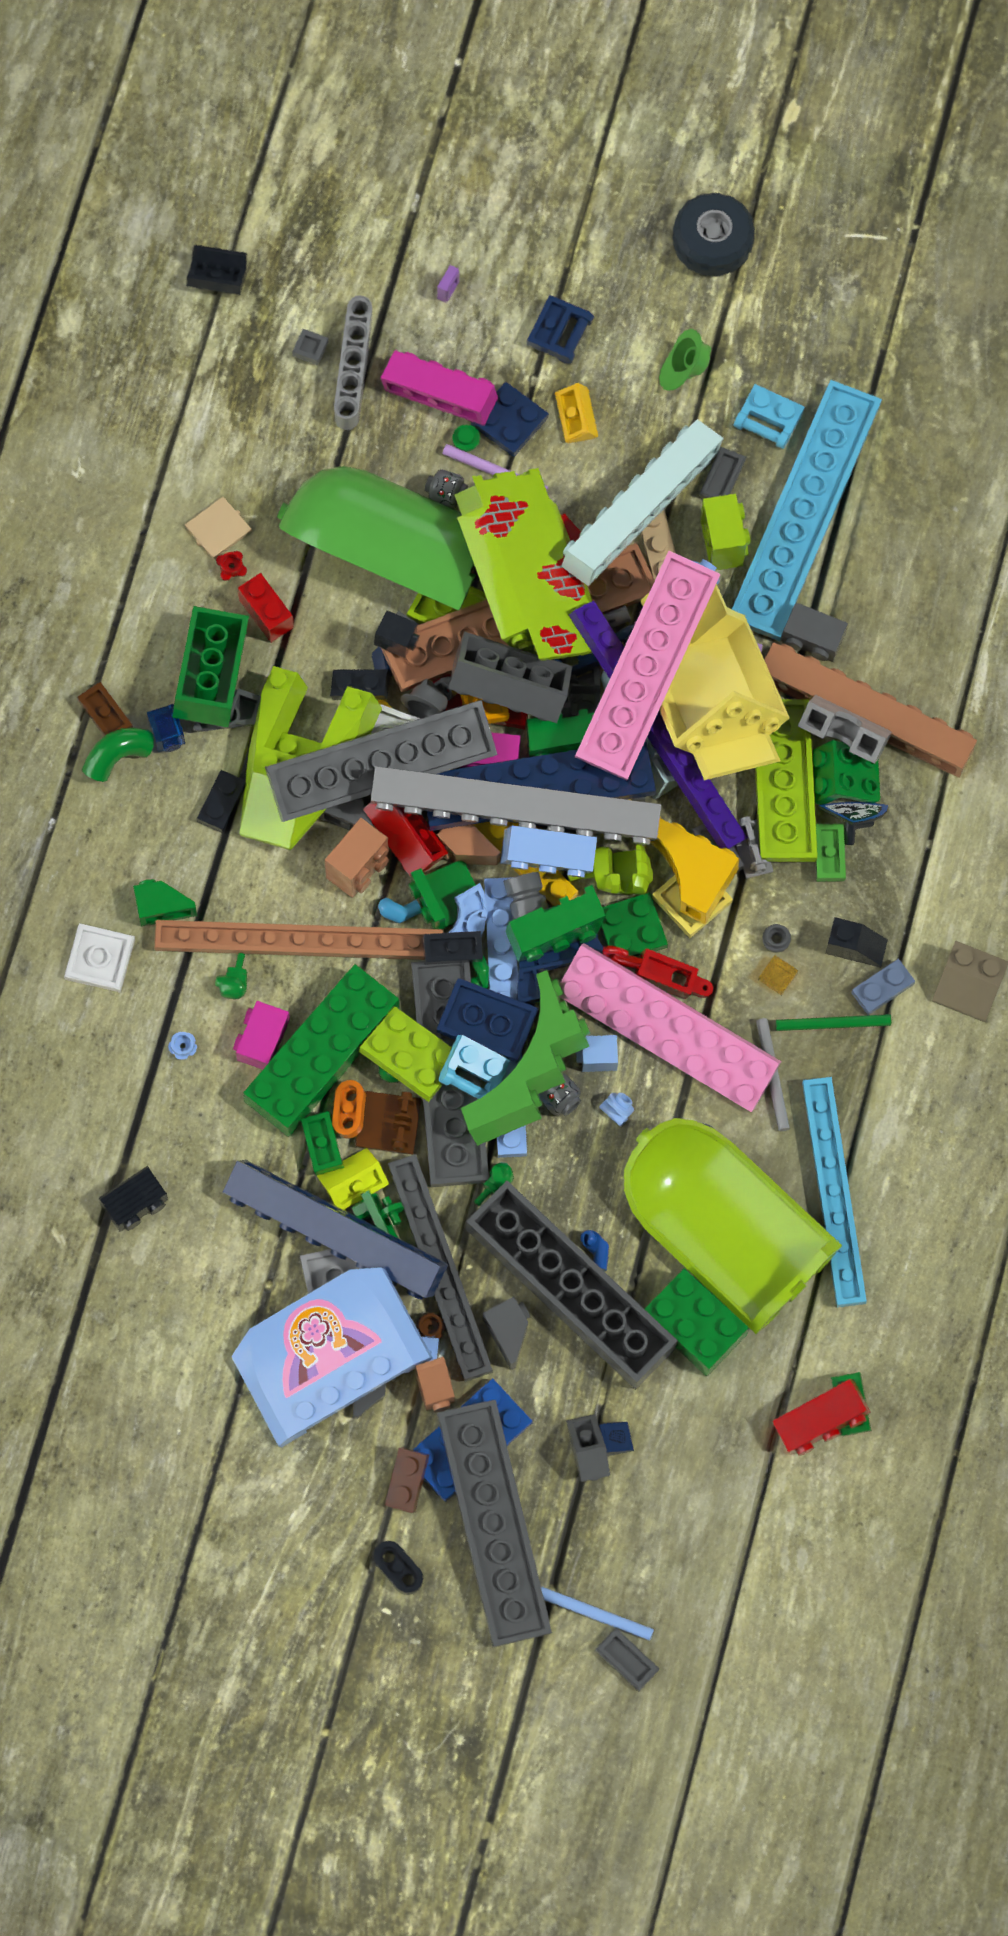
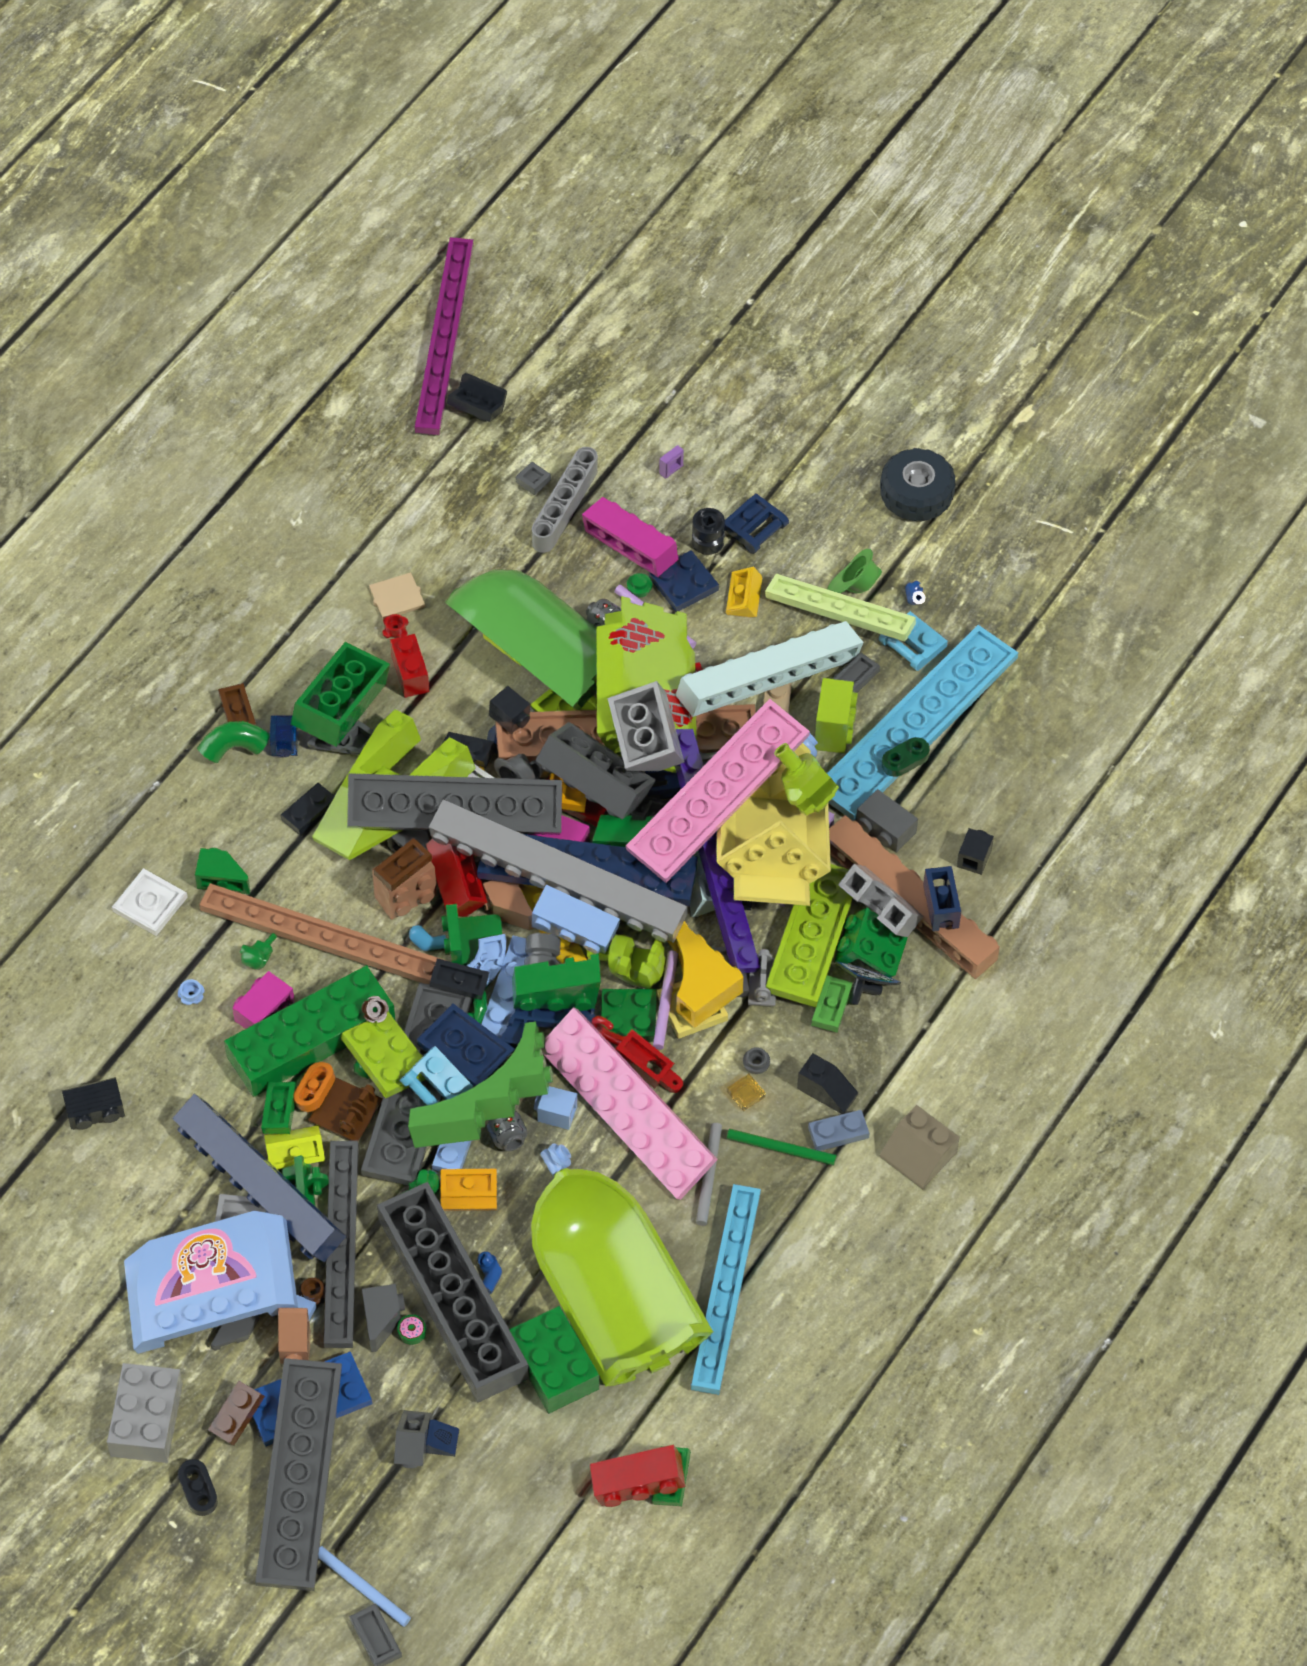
camera: 20 degrees right, 15 degrees down
none -> light grey brick [107,1363,183,1463]
none -> plate [362,996,389,1023]
none -> reddish brown plate [373,838,432,891]
none -> tile [397,1315,426,1345]
none -> magenta plate [415,237,474,435]
none -> light orange plate [441,1169,497,1211]
none -> light grey slope [608,681,684,771]
none -> lavender bar [653,951,678,1050]
none -> black wheel [692,508,725,555]
none -> yellowish green plate [765,574,916,642]
none -> lime piece [774,743,839,816]
none -> dark green plate [882,737,930,777]
none -> blue arm [905,581,925,605]
none -> dark blue brick [923,866,961,931]
none -> black brick [957,828,994,875]

